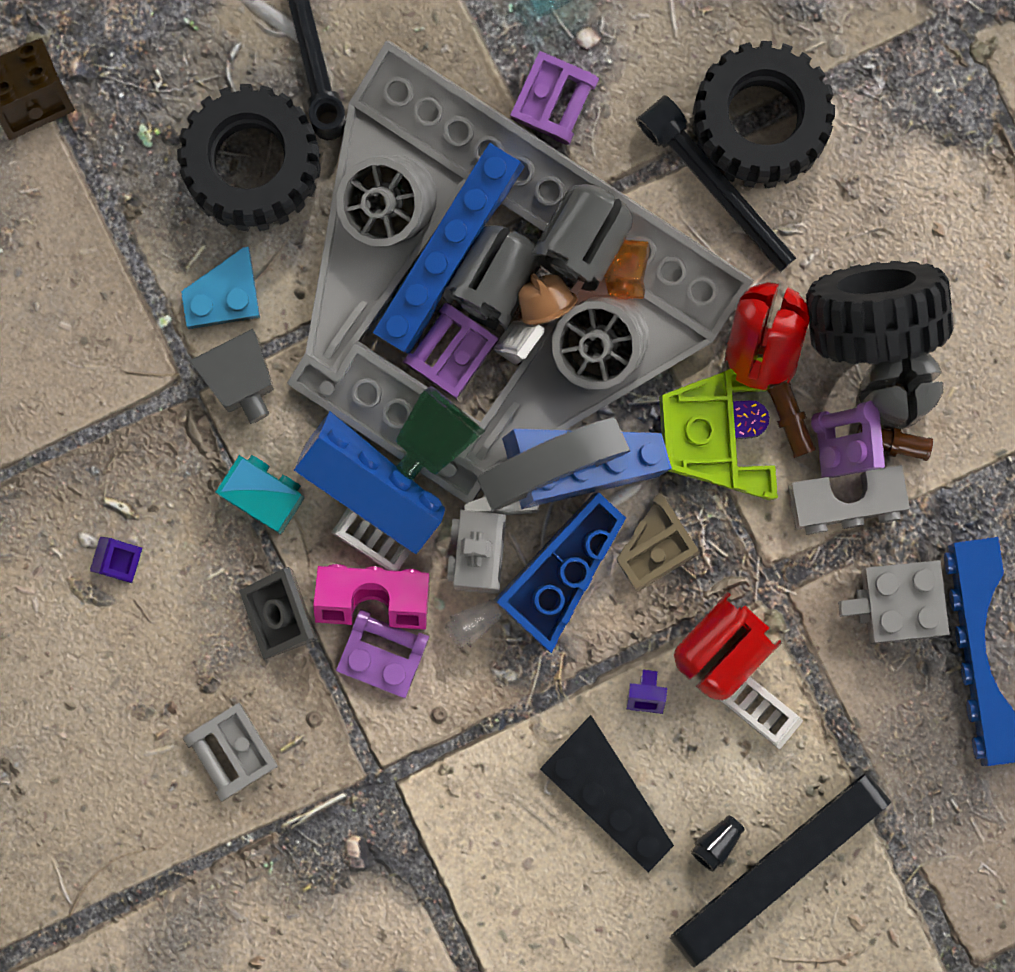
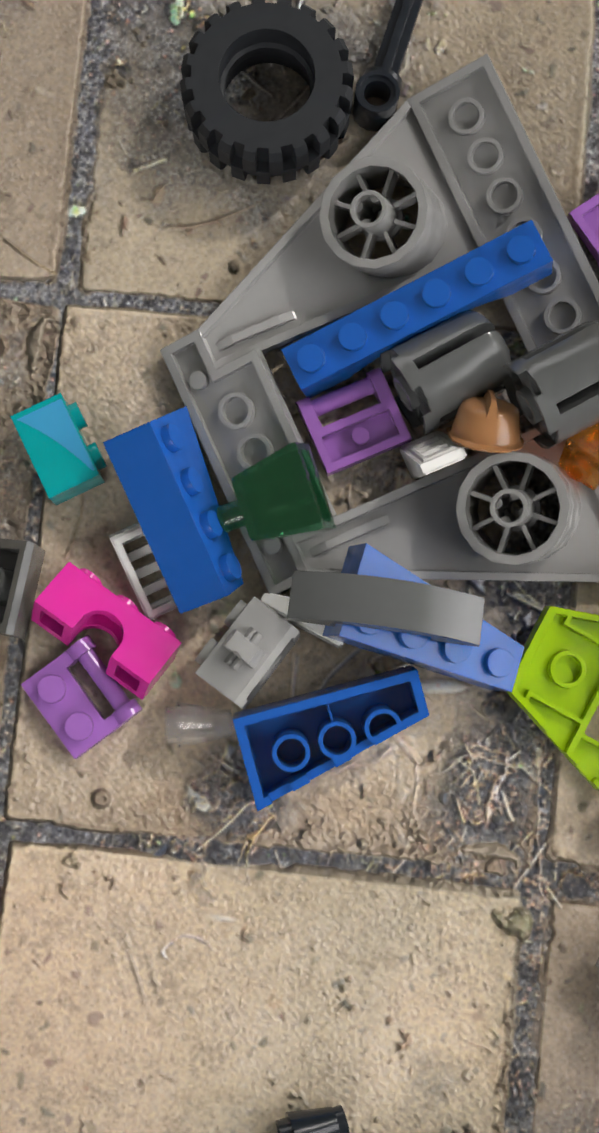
camera: 30 degrees right, 0 degrees up
dark azure wing [181,247,260,329] -> none
dark grey torso [190,328,274,424] -> none
black wing [540,715,674,873] -> none
dark tan wing [617,493,699,592] -> none
dark purple tile [626,669,668,714] -> none
red cylinder [674,592,782,700] -> none
white slope [720,677,803,749] -> none

